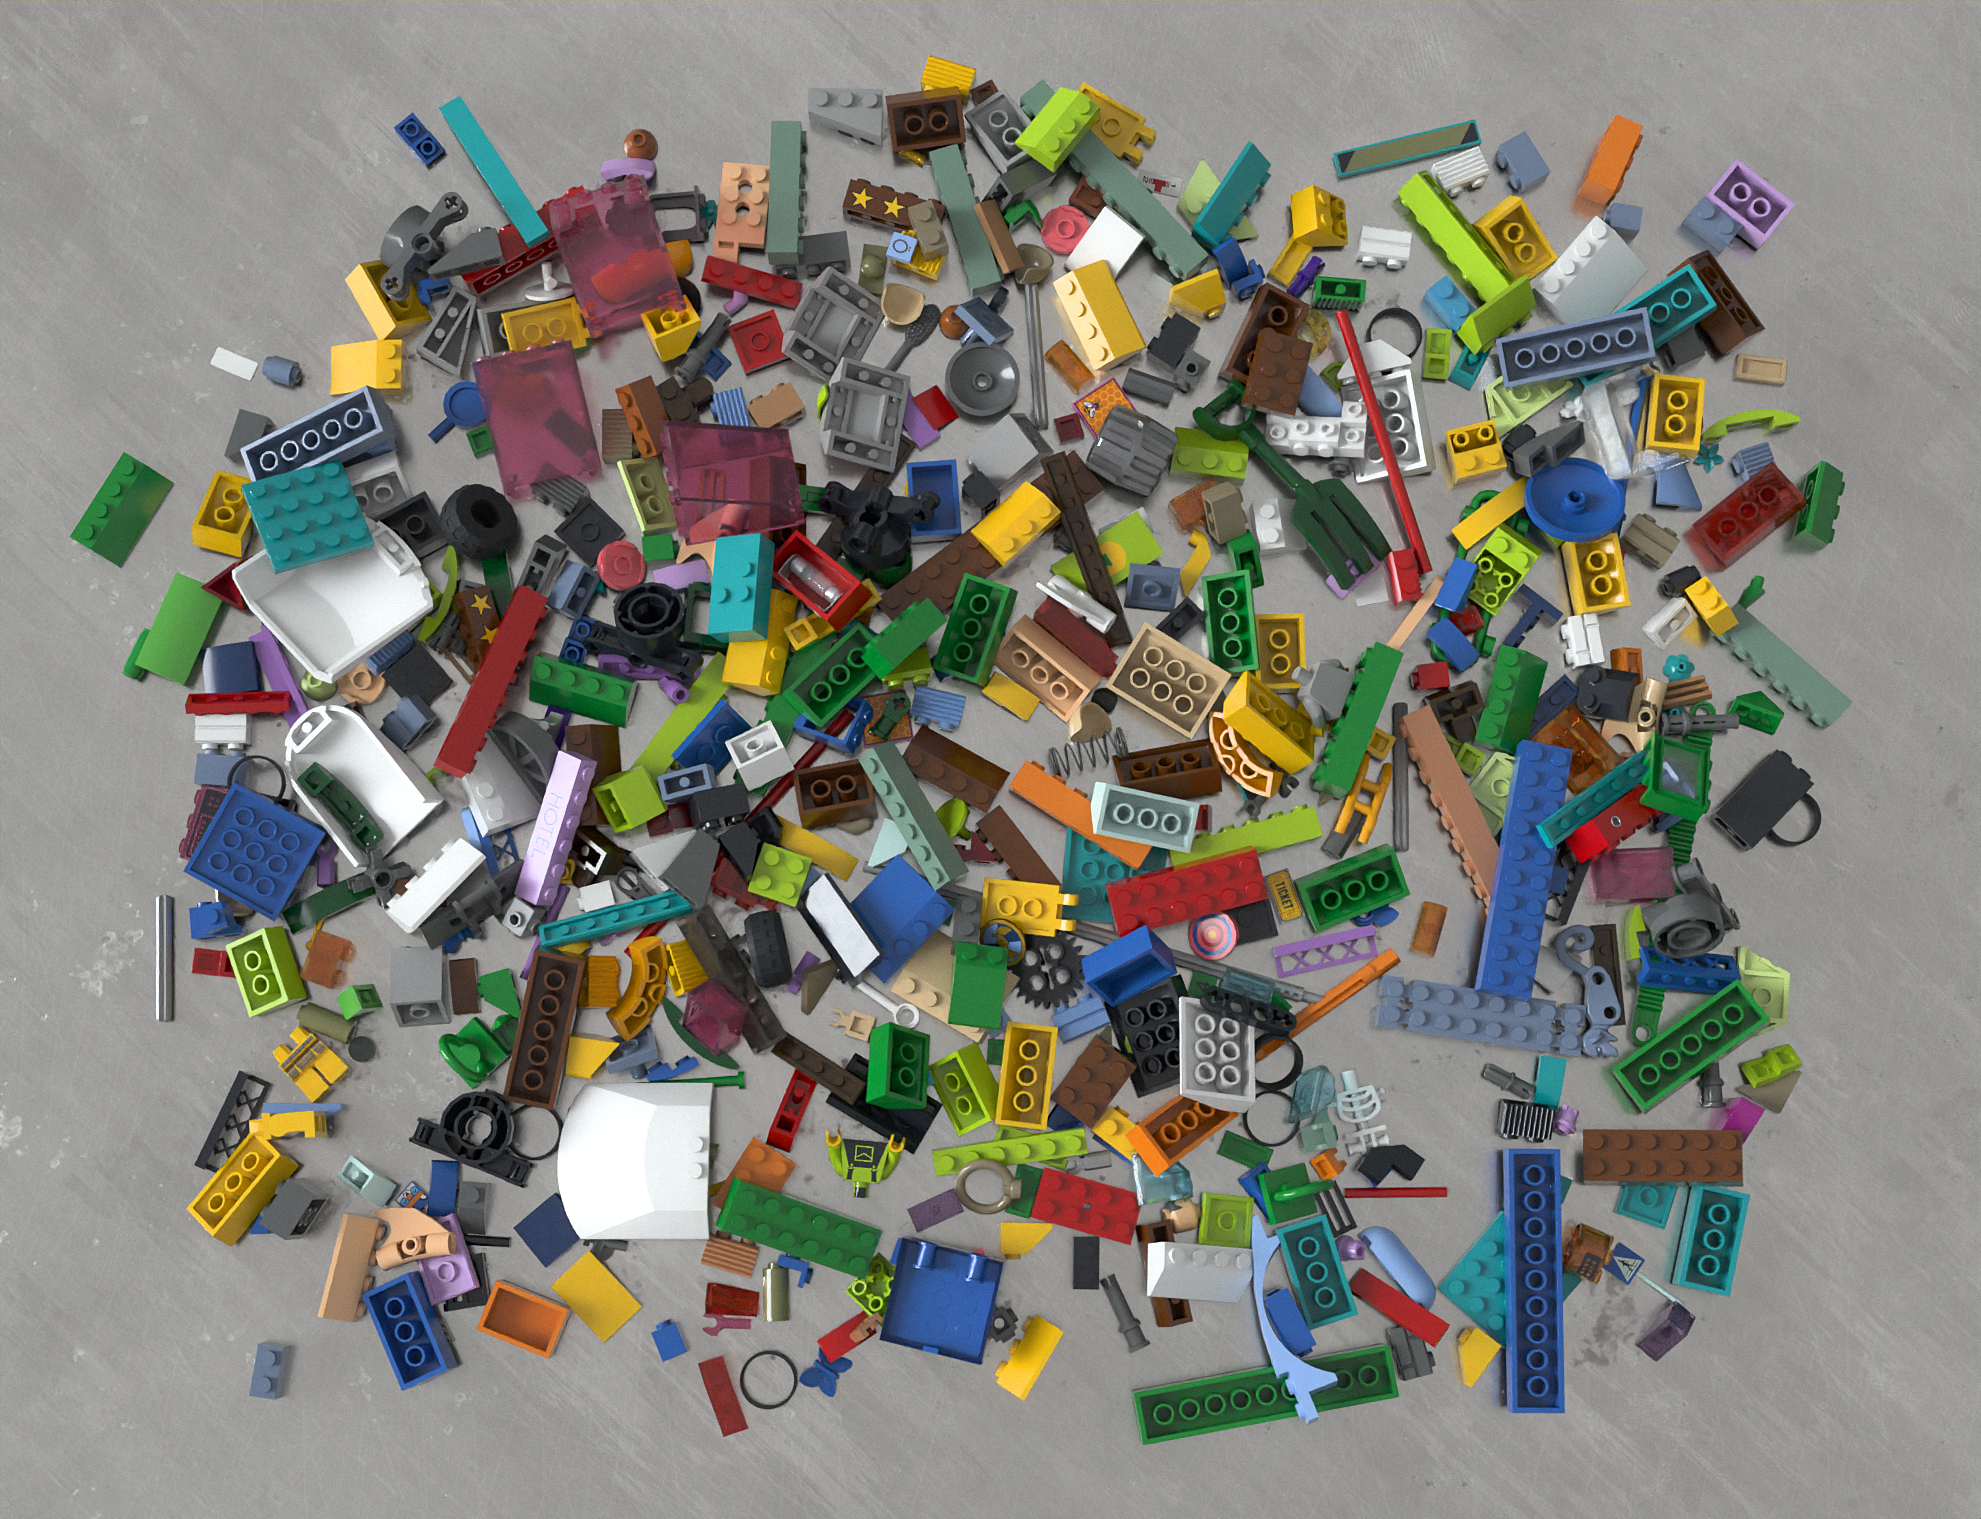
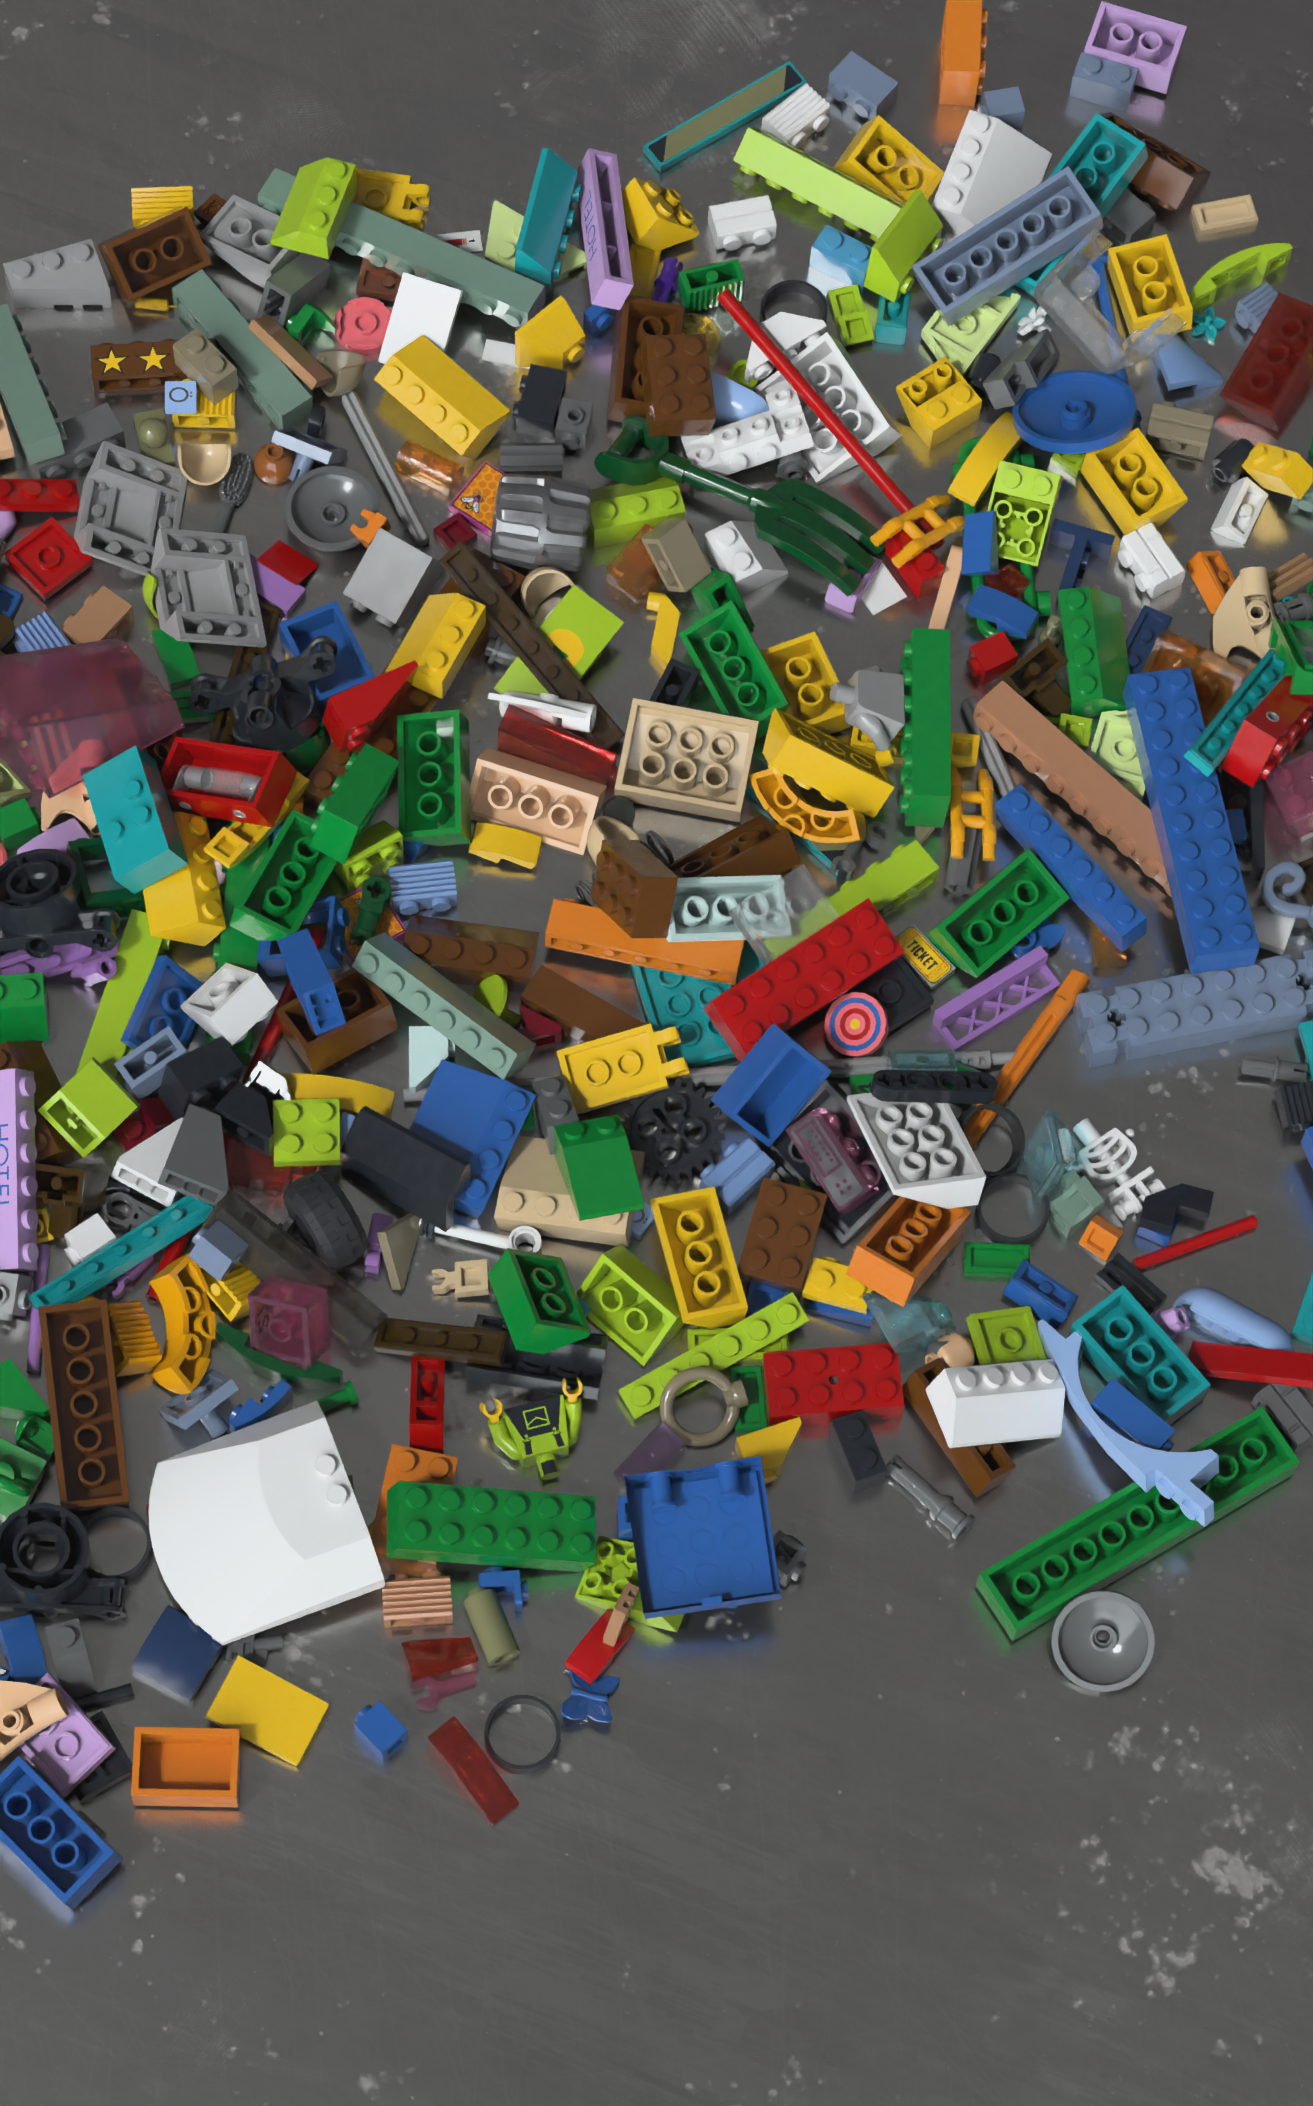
camera: 20 degrees left, 15 degrees down
yellow slope [565,1032,620,1079] -> none
dark tan arm [836,816,874,835] -> none
black brick [962,471,1001,520] -> none
shield [979,918,1027,966] -> none
green tile [987,1039,1005,1065] -> none
yellow slope [995,1314,1064,1401] -> none
light grey bar [1065,1150,1112,1175] -> none
sand blue tile [1124,561,1180,611] -> none
blue slope [1212,237,1250,289] -> none
green tile [1257,1162,1334,1225] -> none
black slope [1577,665,1639,723] -> none
teal plant [1663,654,1695,682] -> none
none -> green tile [151,628,200,689]
none -> sand blue brick [188,1220,249,1281]
none -> blue window [277,928,346,1036]
none -> red slope [322,660,418,753]
none -> orange tile [350,509,392,549]
none -> tan helmet [521,566,575,618]
none -> lavender brick [577,148,634,310]
none -> reddish brown brick [591,840,678,938]
none -> clear tile [728,865,840,966]
none -> brick [785,1107,879,1213]
none -> light orange piece [870,494,965,568]
none -> blue brick [996,784,1147,952]
none -> olive piece [1039,615,1061,646]
none -> dark grey dish [1051,1590,1155,1692]

